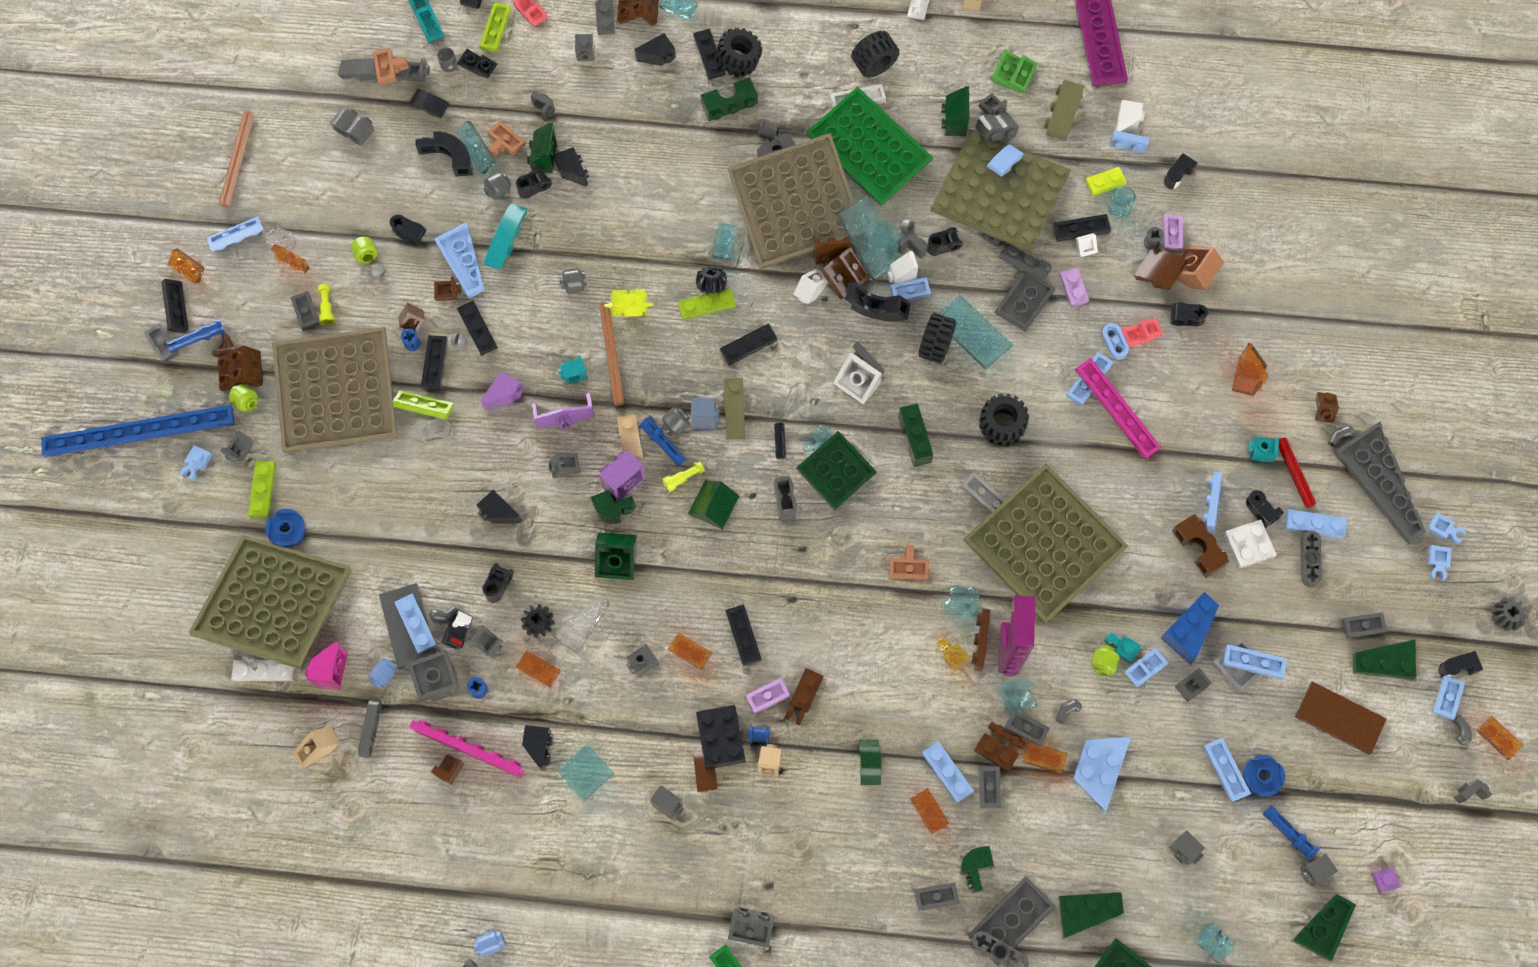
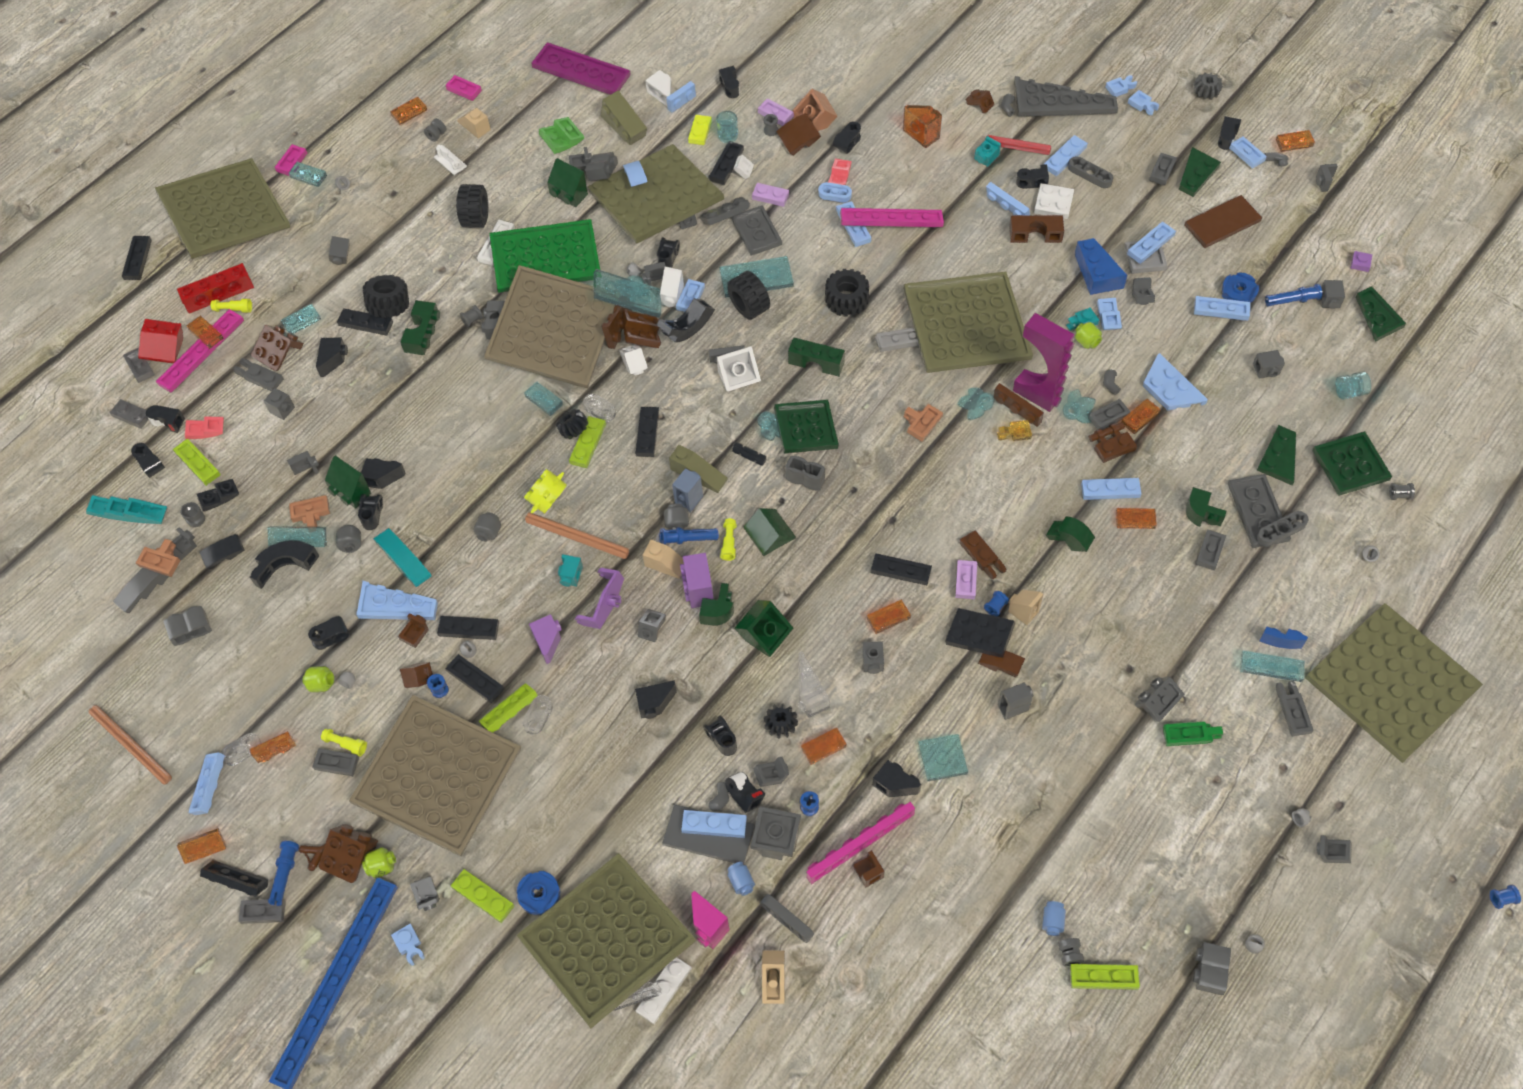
camera: 55 degrees left, 10 degrees down
dark grey plate [978,766,1001,809] -> none

